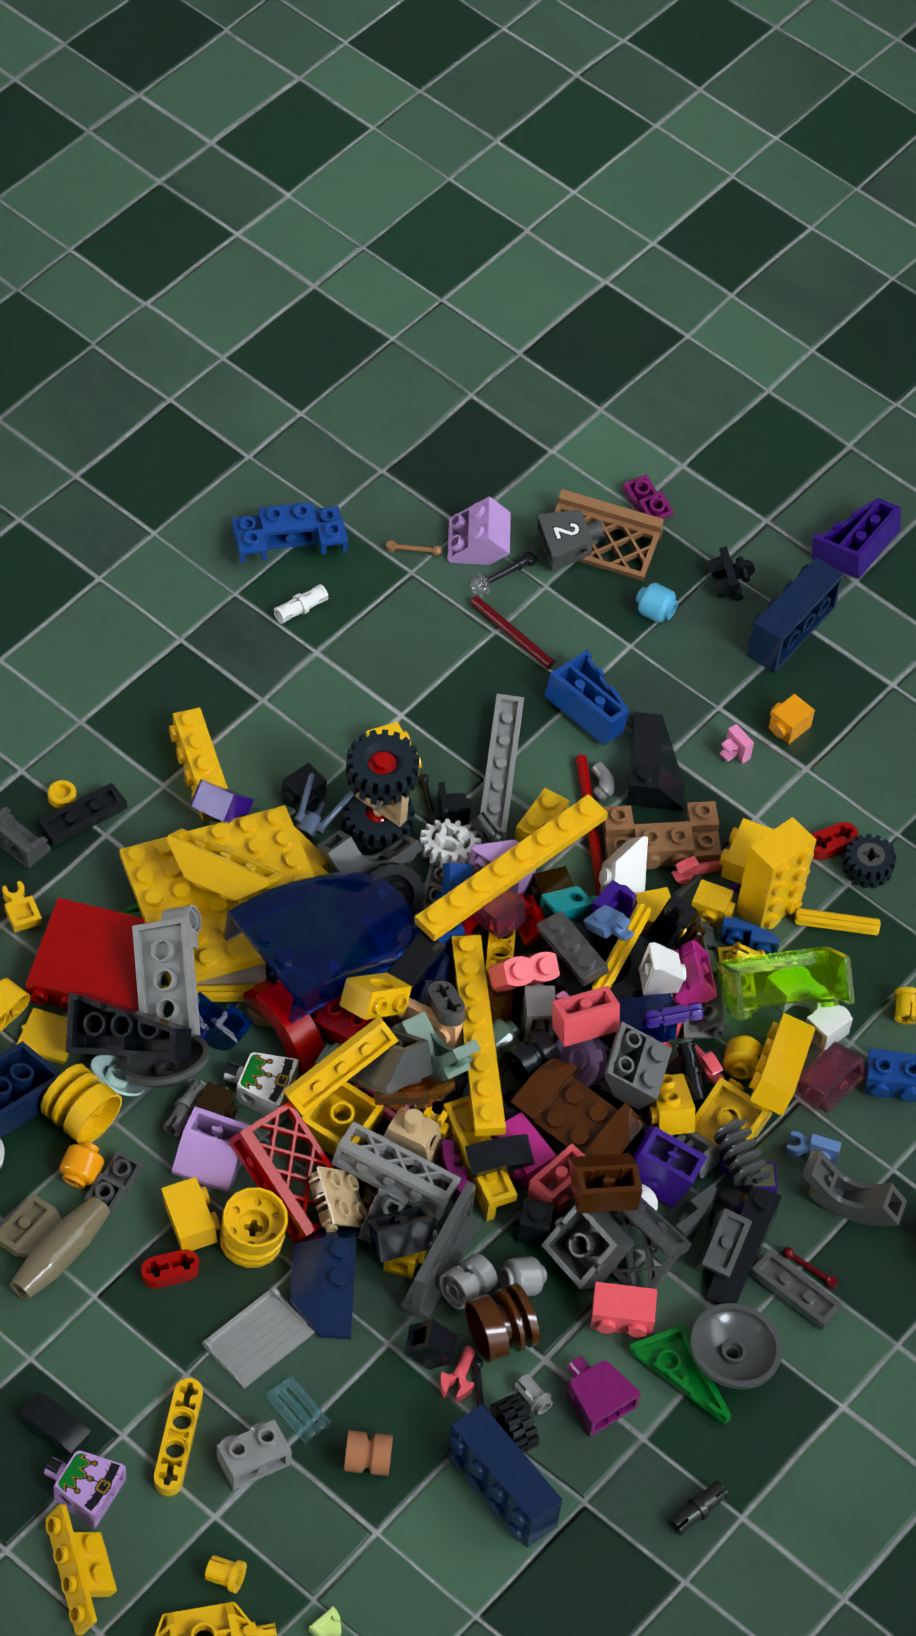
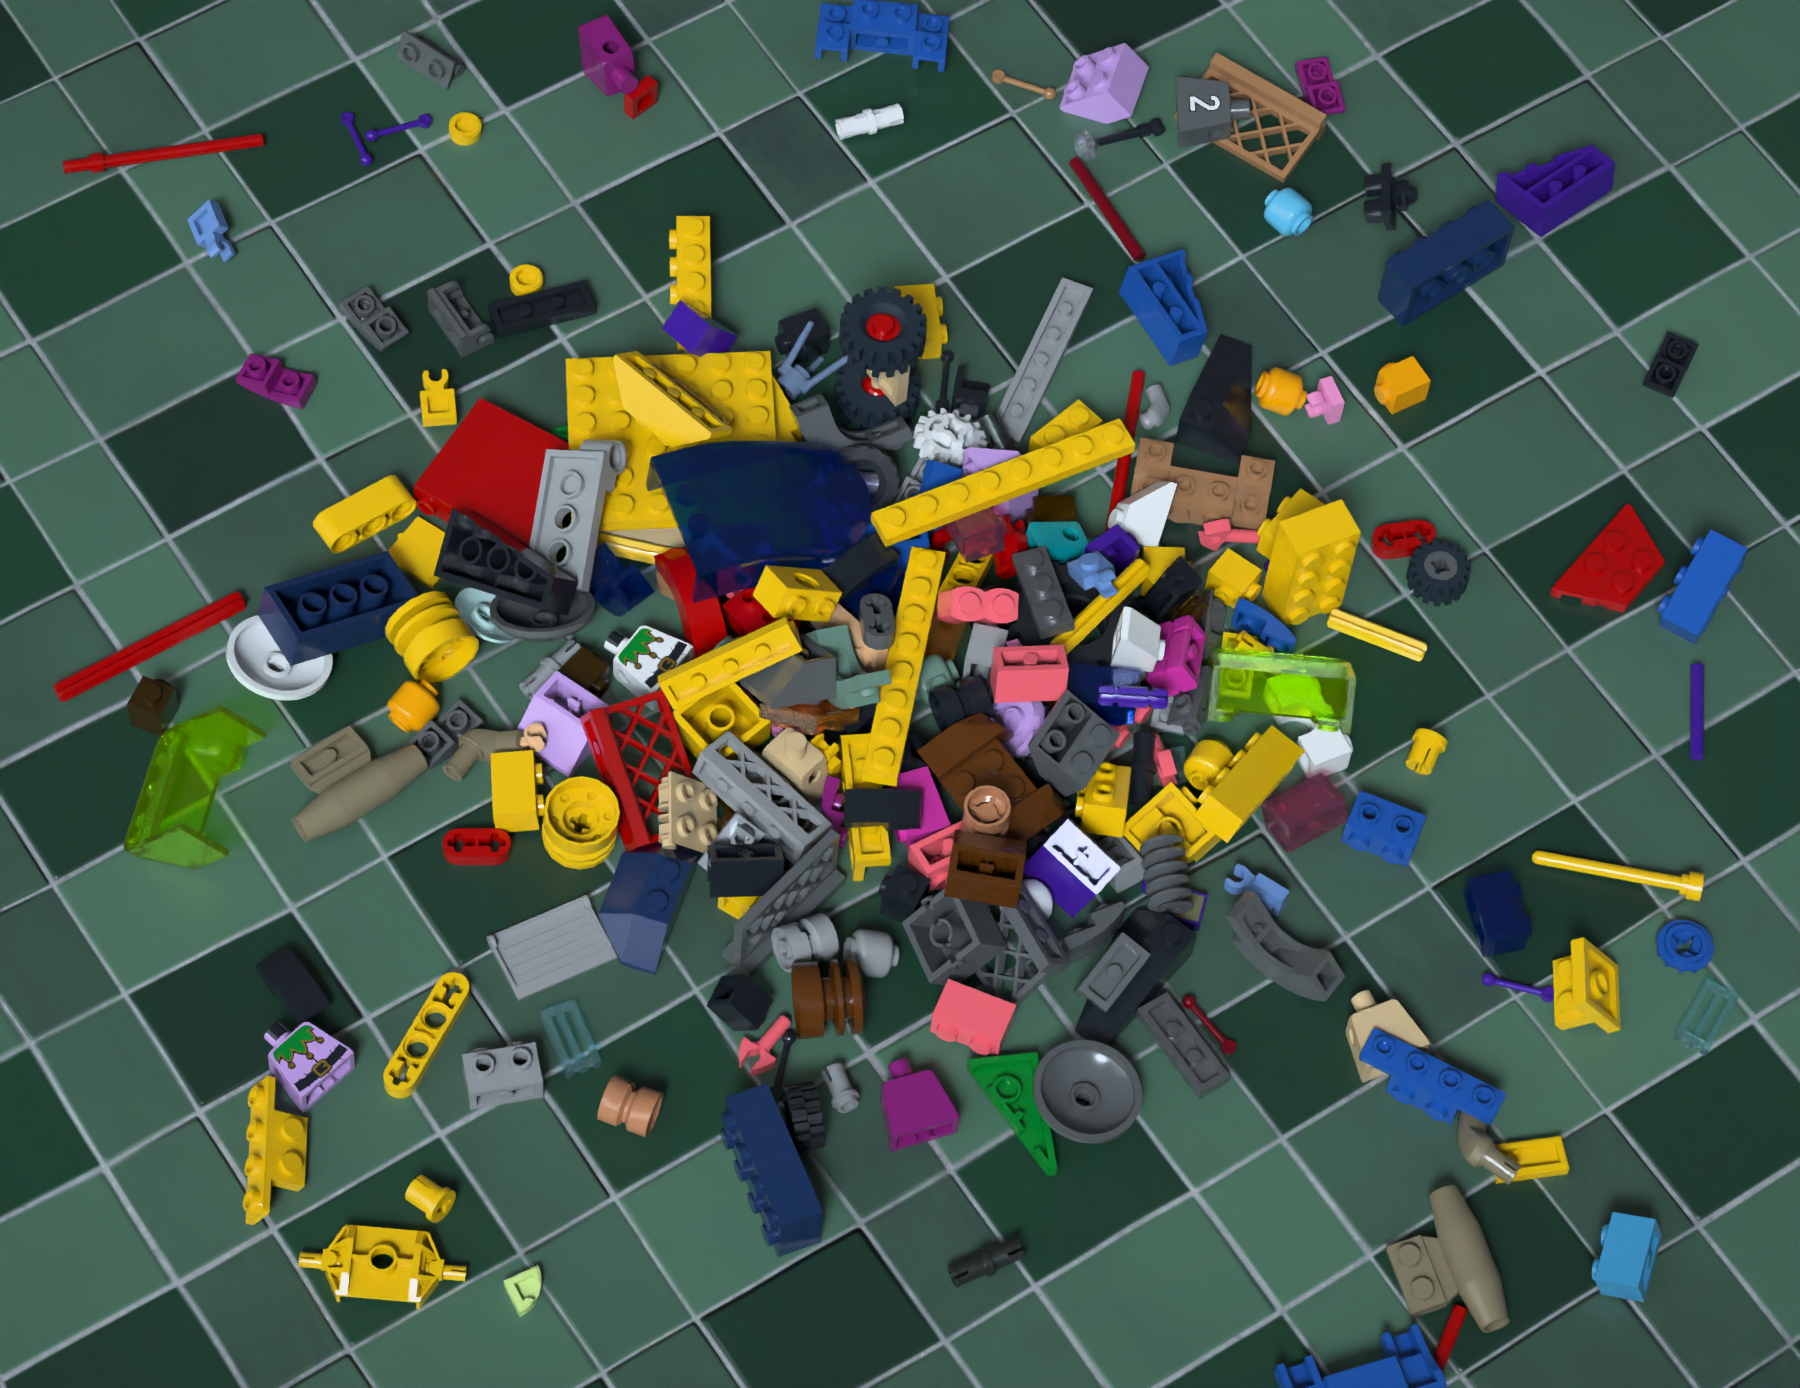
camera: 15 degrees right, 5 degrees up
none -> dark tan arm [442,723,547,782]
none -> magenta torso [578,15,638,96]
none -> red plate [624,75,658,120]
none -> nougat wheel [962,785,1011,838]
none -> light orange head [1254,367,1307,416]

